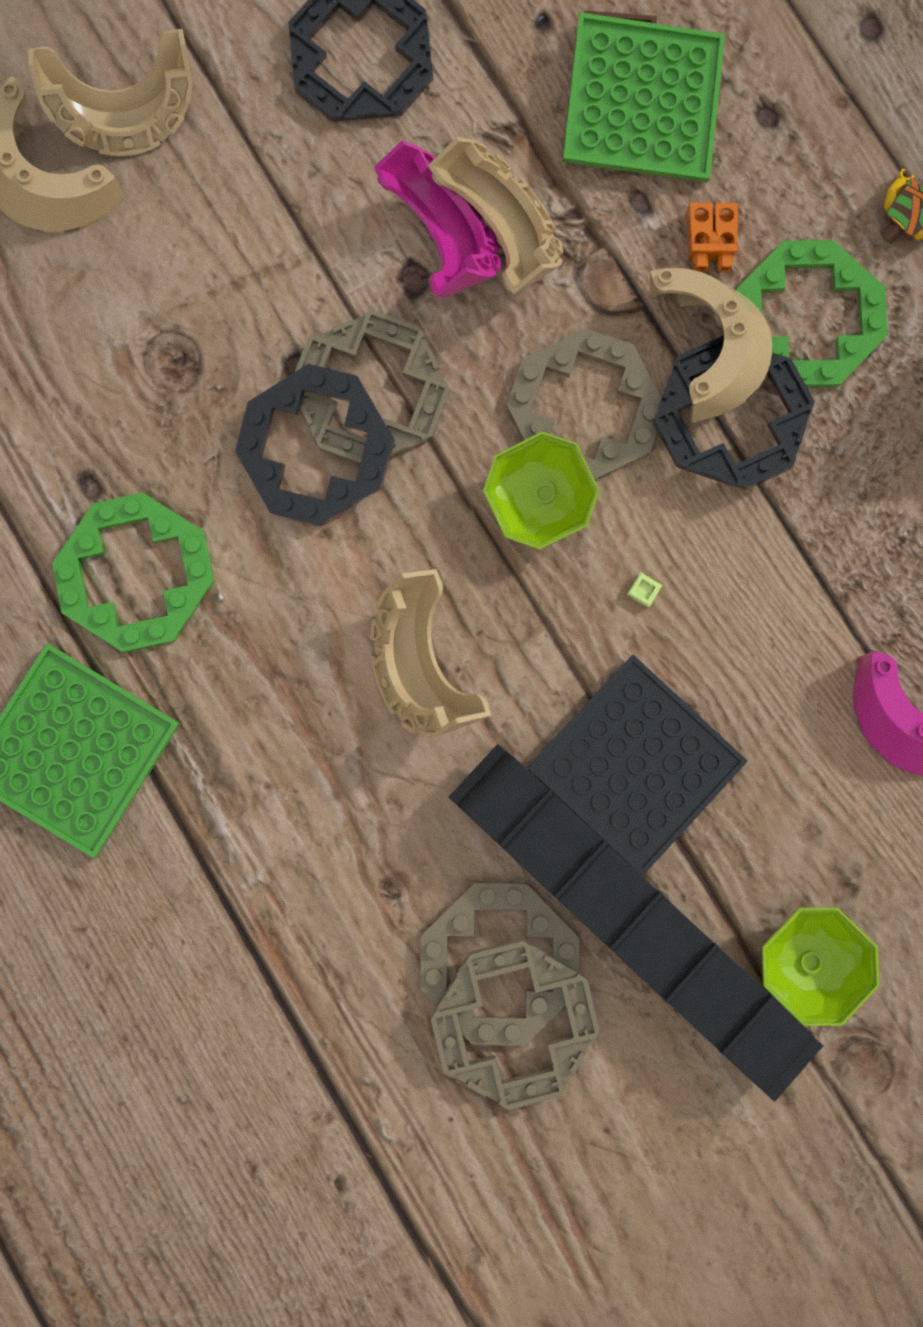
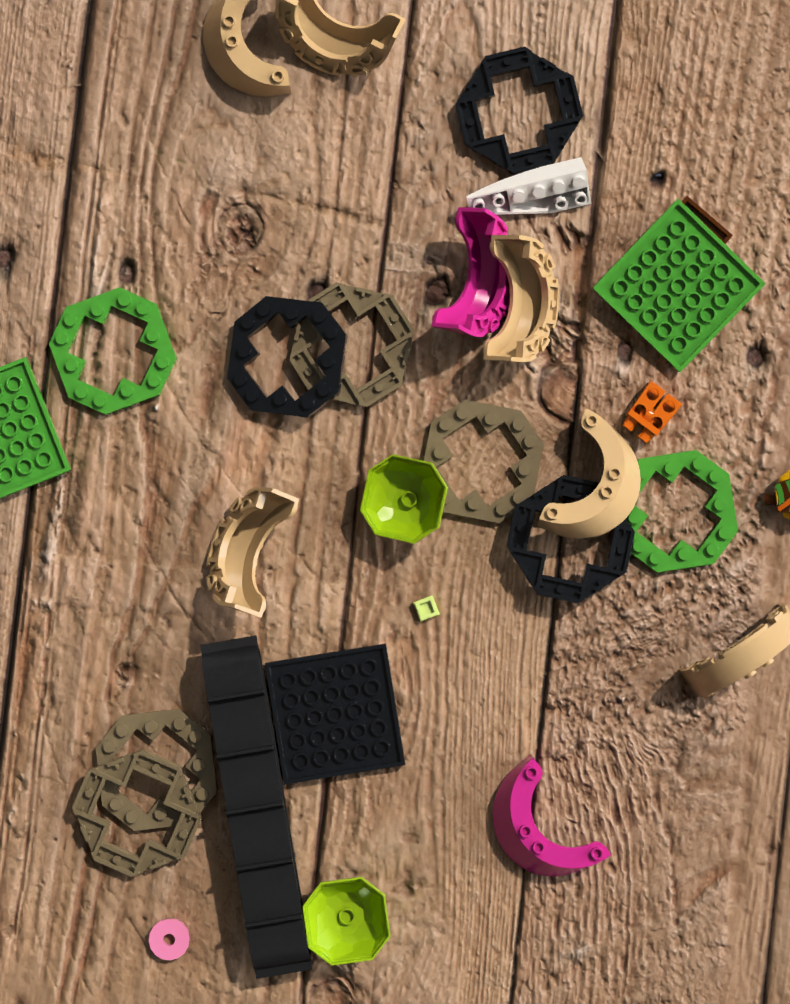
camera: 40 degrees right, 5 degrees up
none -> bright pink tile [149,918,190,960]
none -> white wedge [466,157,591,215]

